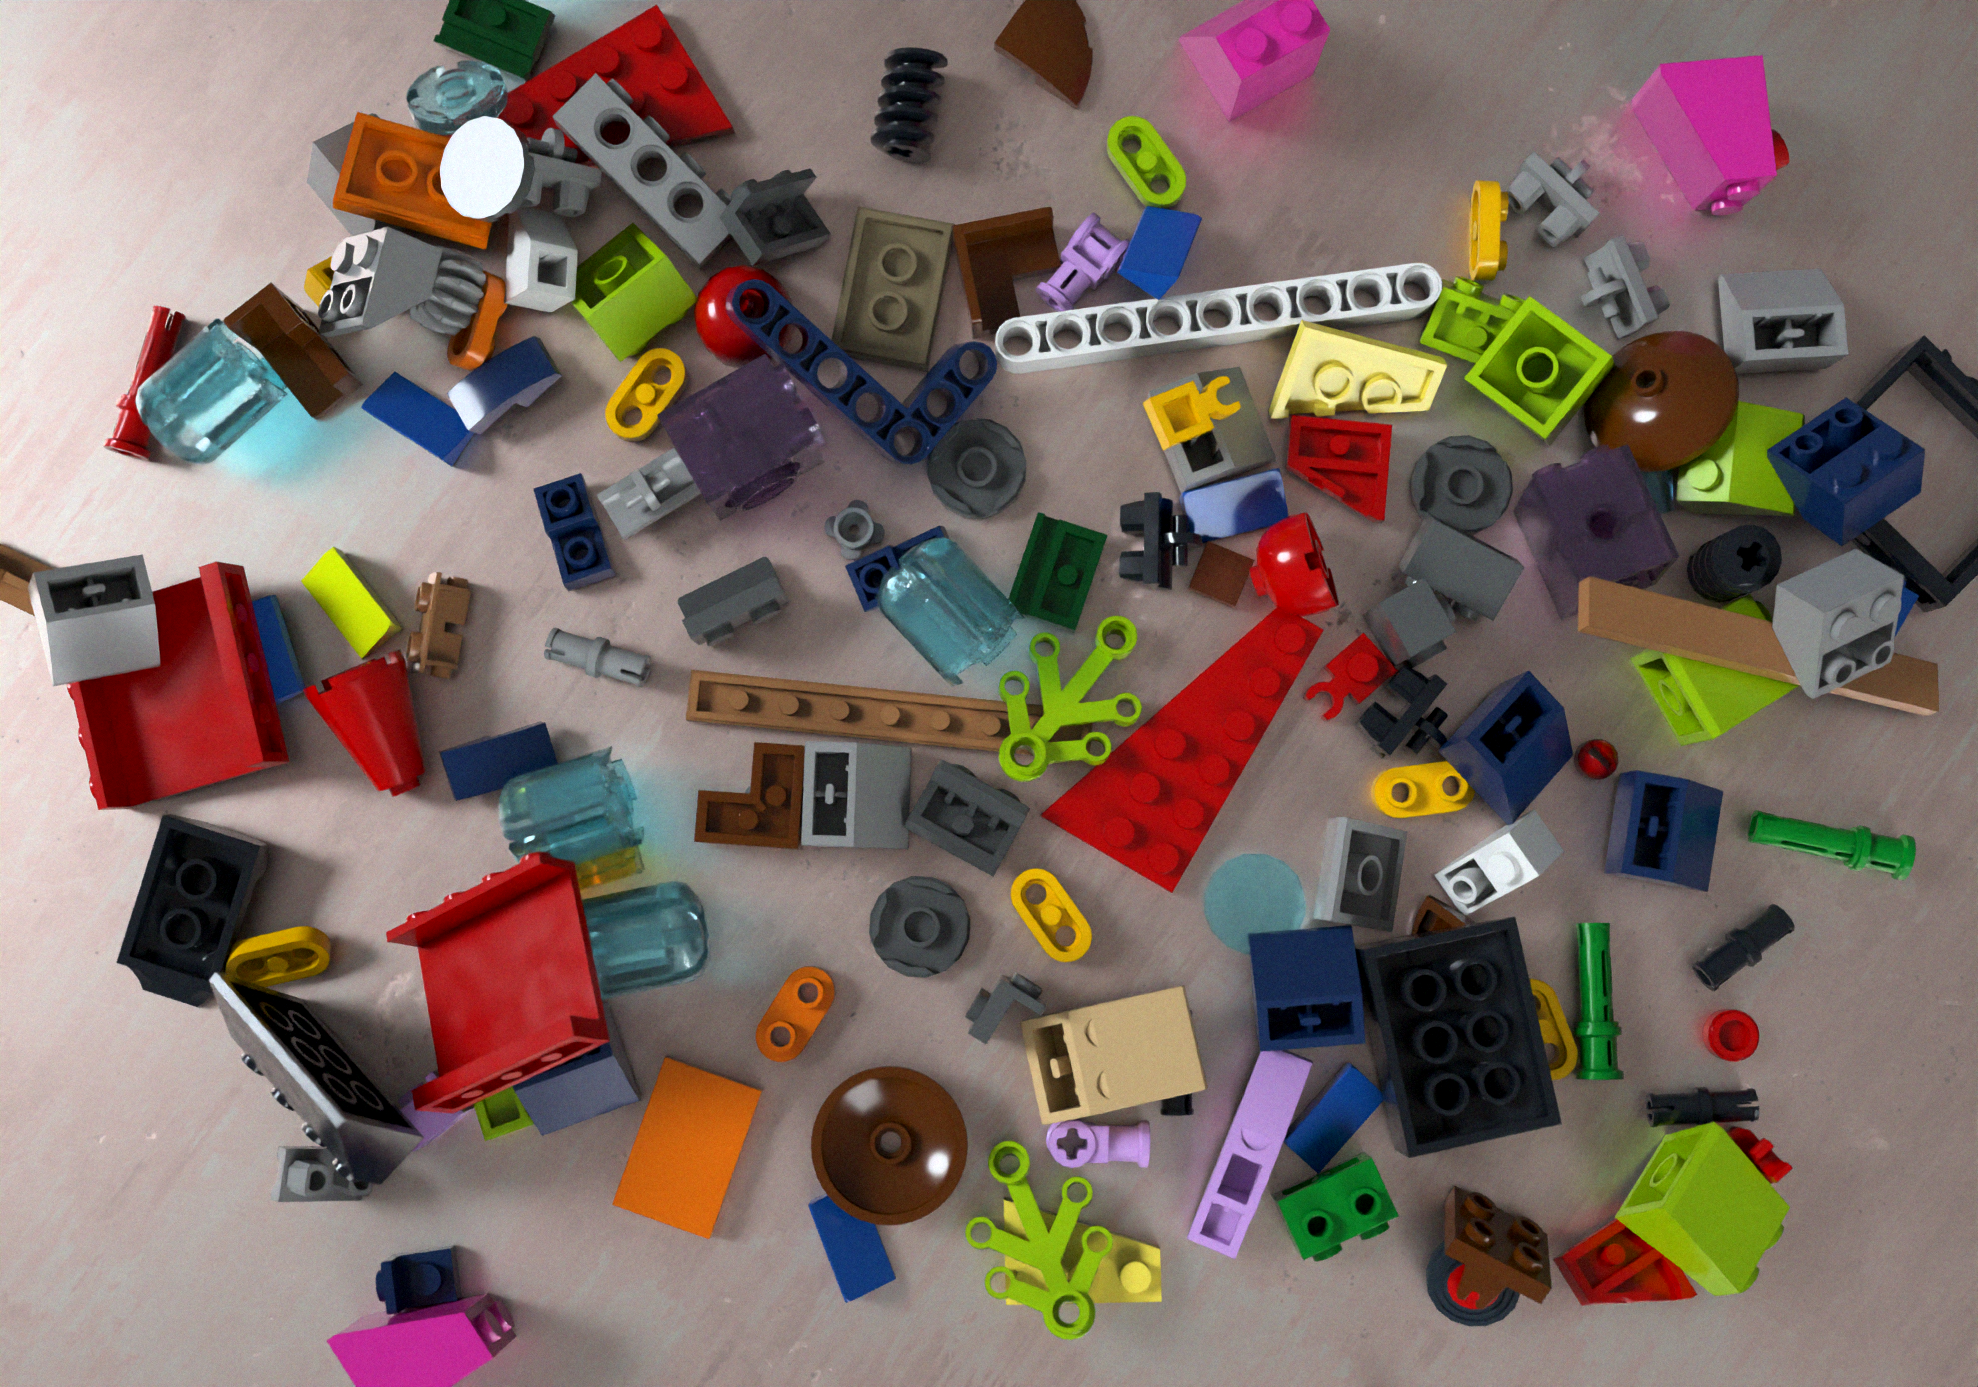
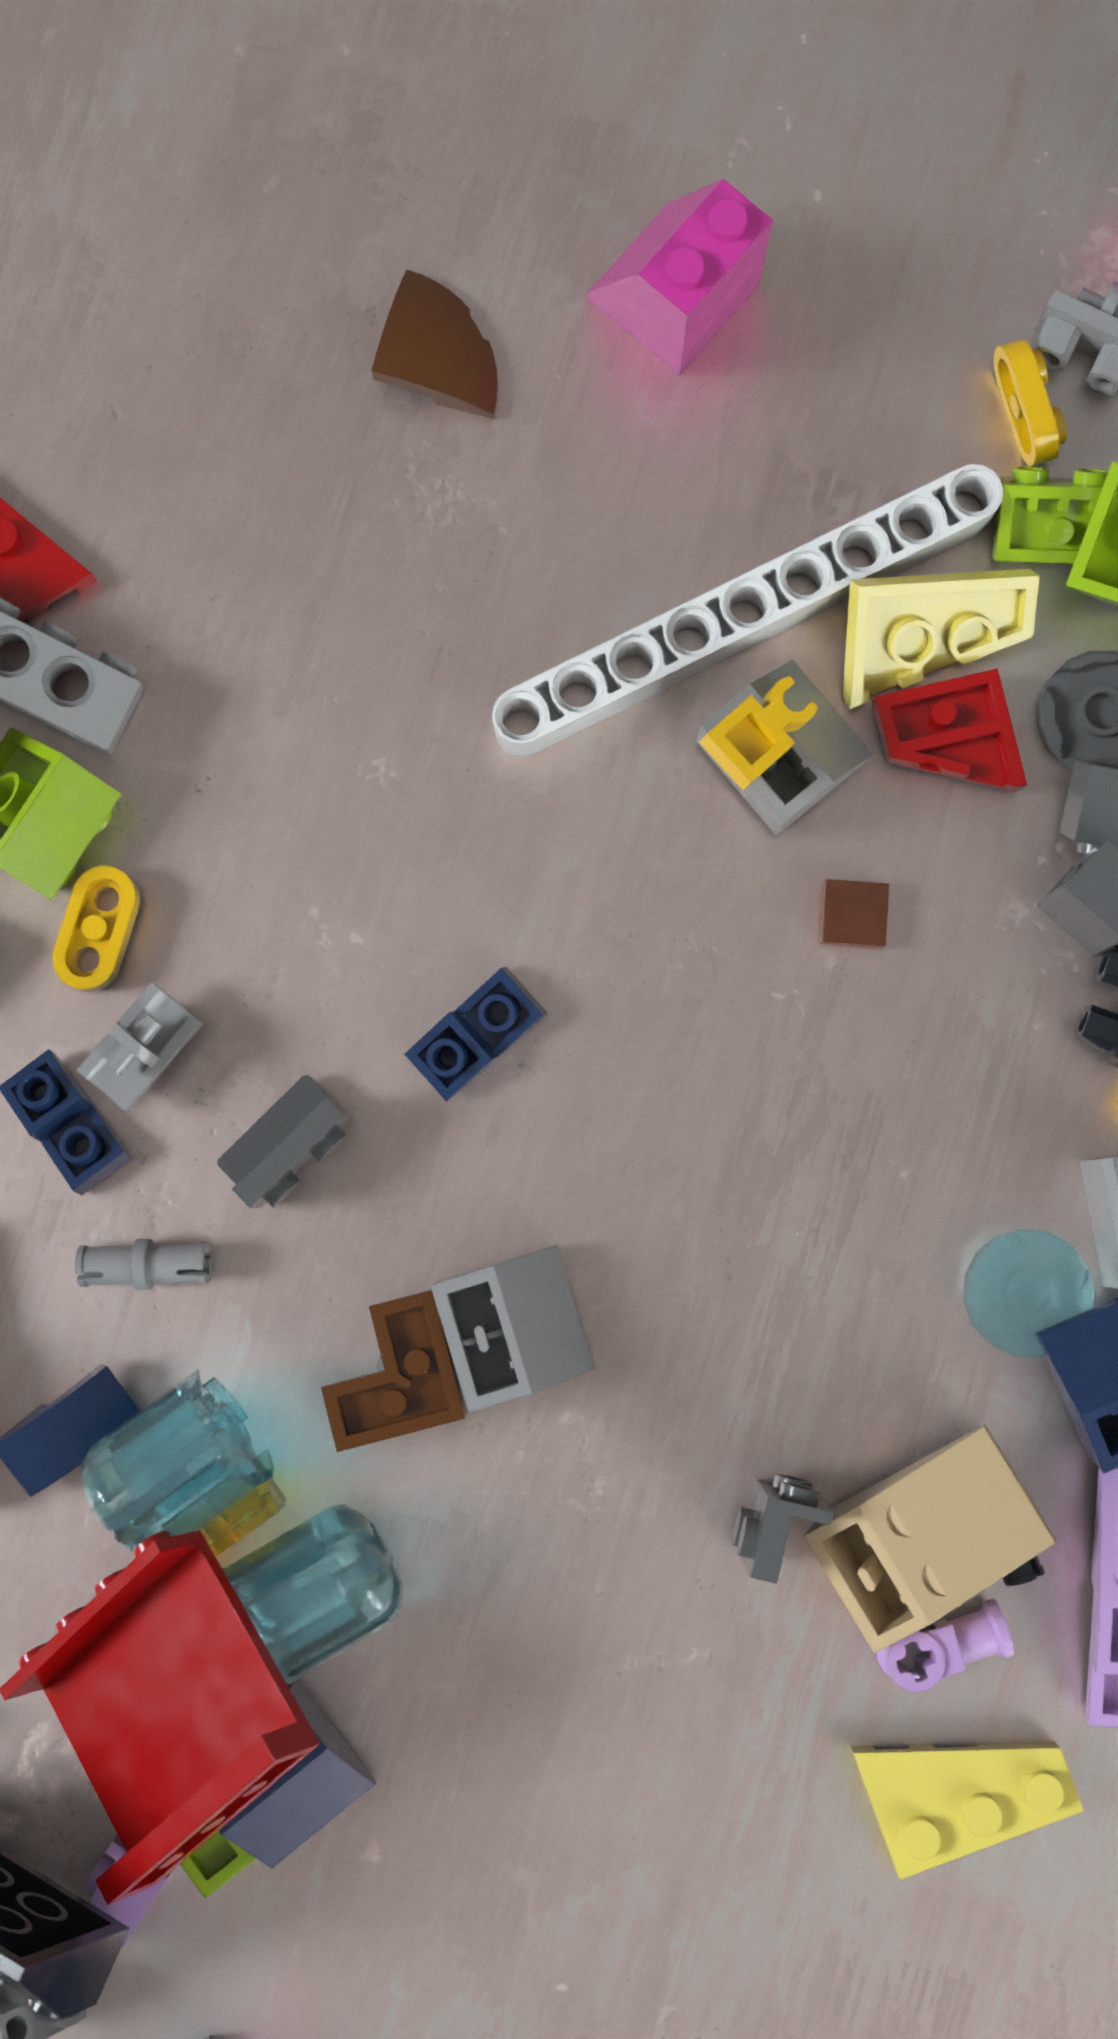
camera: 20 degrees left, 0 degrees up
orange tile [612,1055,763,1239] -> none
clear purple brick [657,354,826,521] -> none
medium nougat tile [686,670,1093,761] -> none
red cylinder [694,265,795,369] -> none
dark grey bracket [720,168,831,266] -> none
dark blue beam [725,279,997,464] -> none
orange plate [756,966,836,1062] -> none
blue slope [808,1194,896,1303] -> none
reddish brown dish [811,1066,968,1226] -> none
light grey plate [824,500,885,560] -> none
dark tan tile [832,206,955,372] -> none
dark grey tile [869,876,971,978] -> none
black piece [870,47,948,163] -> none
clear light blue cylinder [875,537,1024,687] -> none
dark grey bracket [904,760,1030,876] -> none
dark grey tile [927,418,1026,519] -> none
reddish brown panel [952,207,1061,338] -> none
lime plant [965,1141,1113,1340] -> none
lime plant [998,616,1142,782] -> none
dark green plate [1005,512,1108,633] -> none
yellow plate [1011,868,1092,962] -> none
lavender connector [1035,212,1130,312] -> none
red wing [1040,608,1324,893] -> none
lime plate [1107,116,1186,209] -> none
blue slope [1117,206,1202,300] -> none
black hips [1119,492,1202,590] -> none
blue slope [1179,468,1289,544] -> none
red cylinder [1249,512,1339,617] -> none
red plate [1303,633,1398,721] -> none

